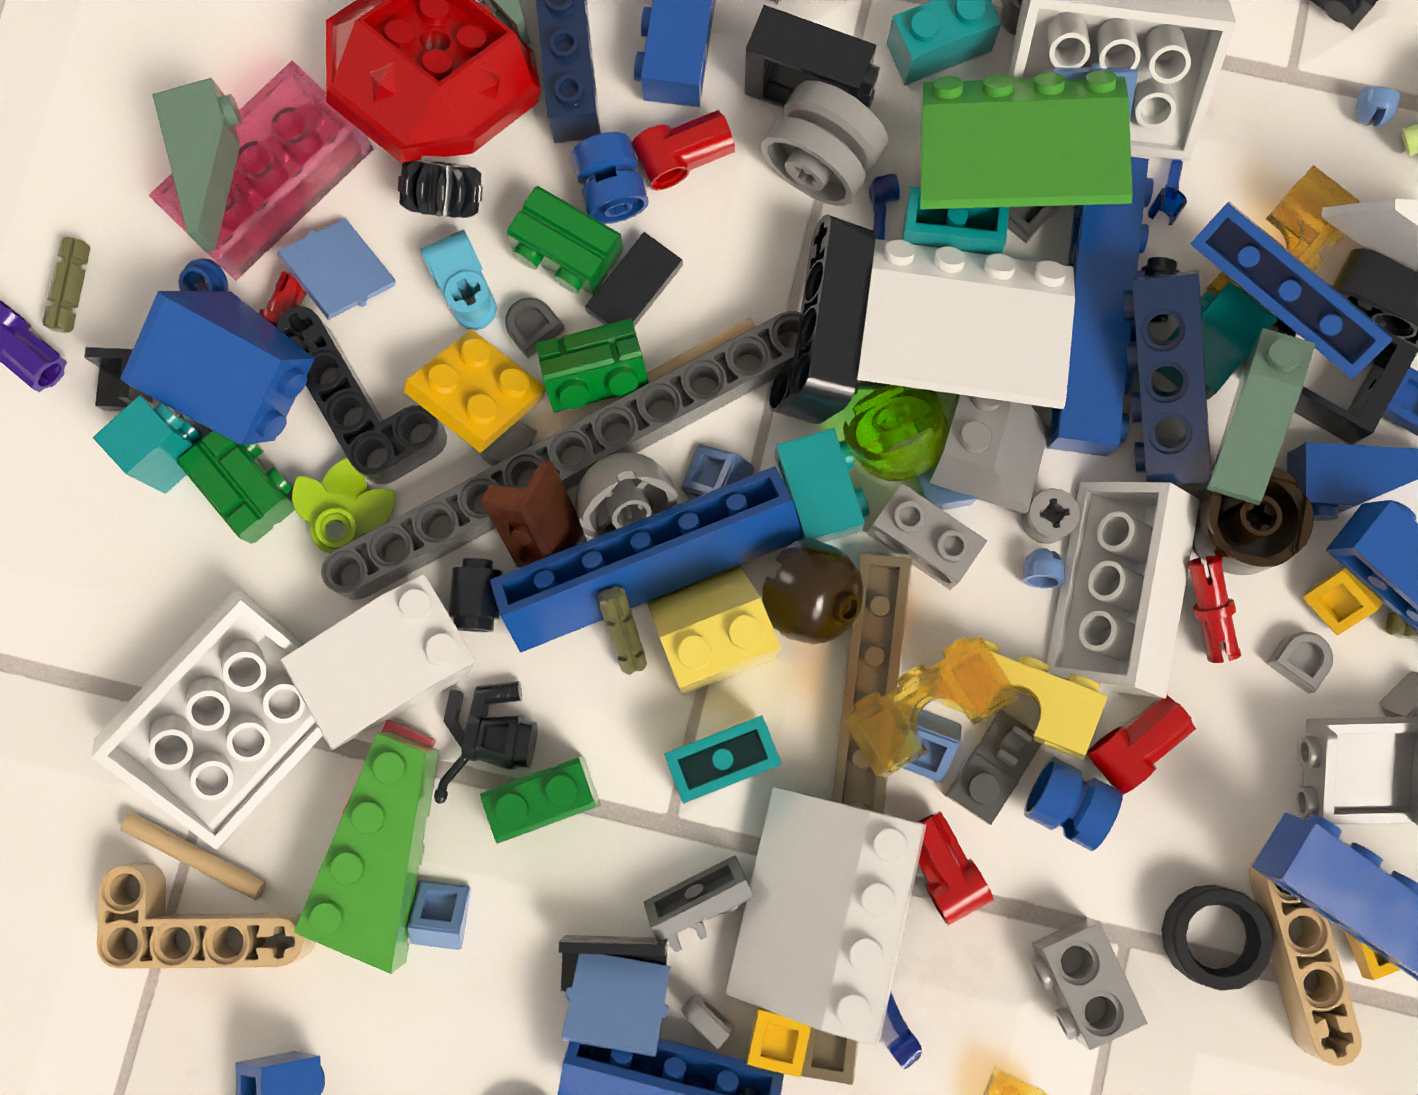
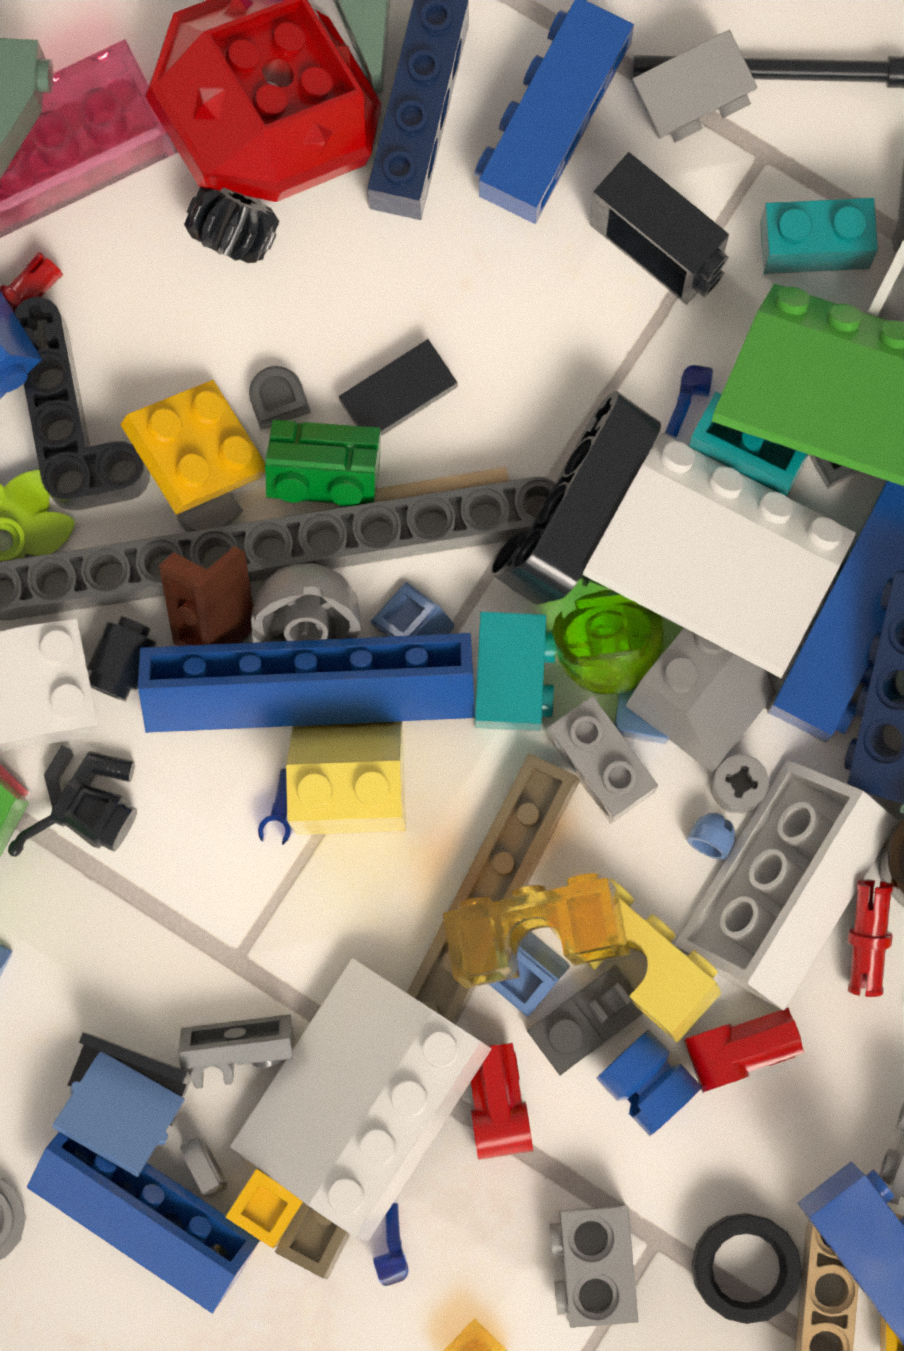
camera: 20 degrees right, 0 degrees up
medium blue piece [277,218,396,320] -> none
medium azure piece [420,229,497,330] -> none
green brick [480,757,601,844] -> none
green brick [506,185,624,295] -> none
blue wheel [570,132,649,224] -> none
olive axle [598,586,647,675] -> none
red piece [632,110,735,191] -> none
teal brick [664,715,782,804] -> none
light grey wheel [761,81,889,206] -> none
dark brown cylinder [762,538,863,645] -> none
none -> clear blue hand [258,768,293,845]

